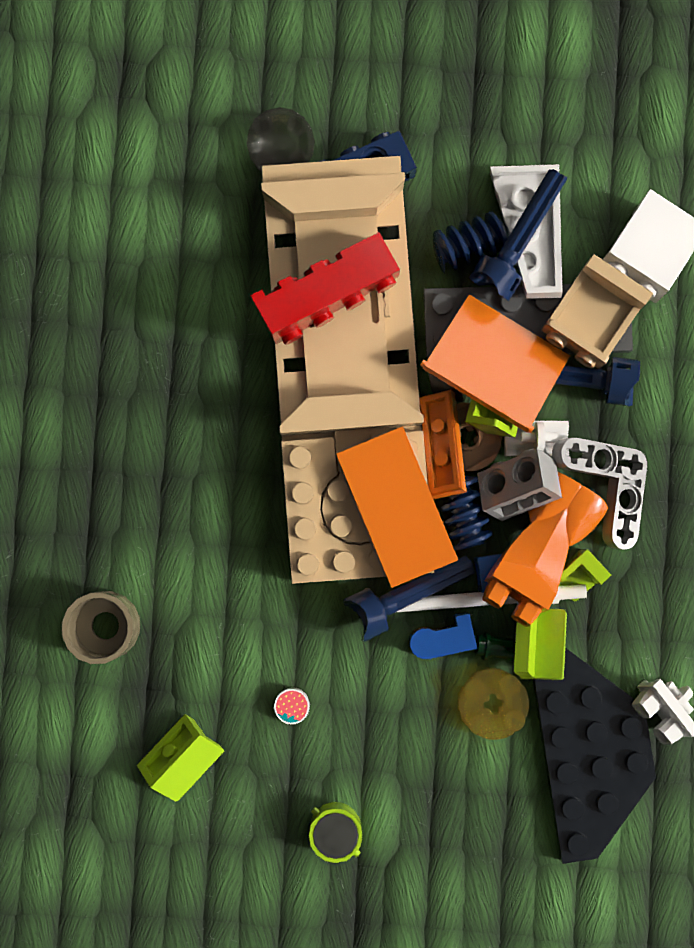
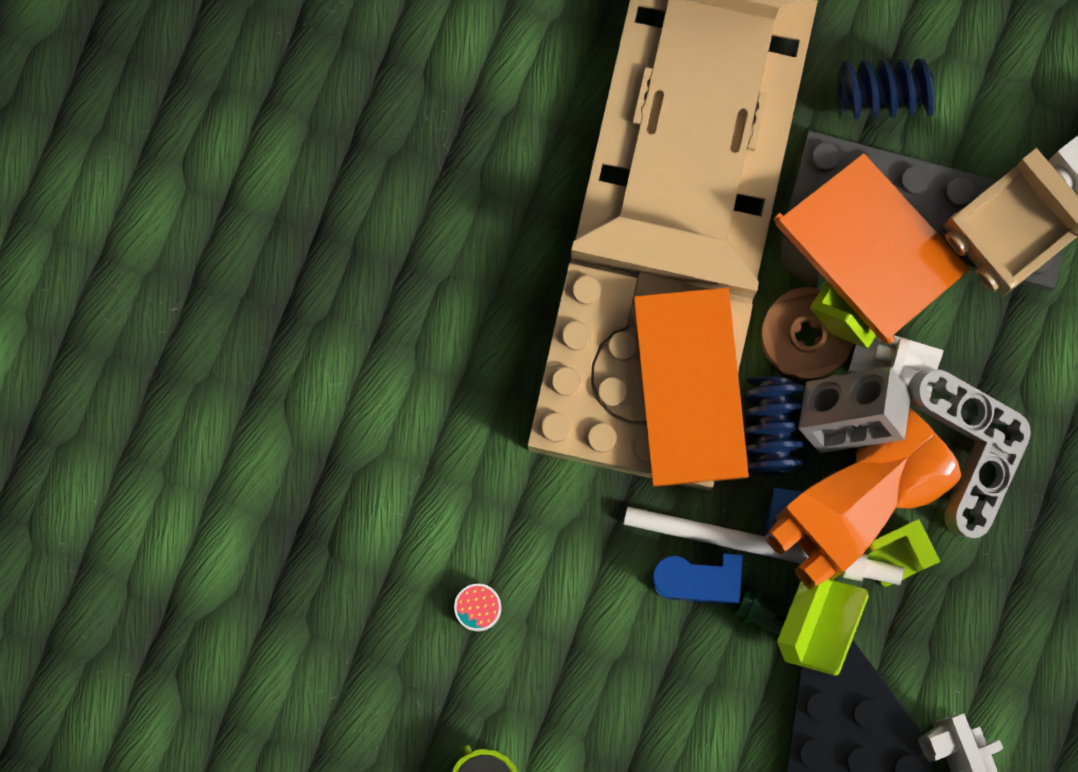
camera: 20 degrees right, 5 degrees down
dark tan piece [62,591,140,664] -> none
lime panel [137,714,224,801] -> none
red wedge [250,232,400,345] -> none
dark blue piece [343,555,475,642] -> none
orange tile [419,390,467,499] -> none
clear yellow plate [458,668,529,740] -> none
dark blue piece [469,169,567,302] -> none
white wing [490,164,562,299] -> none
dark blue piece [555,357,640,406] -> none

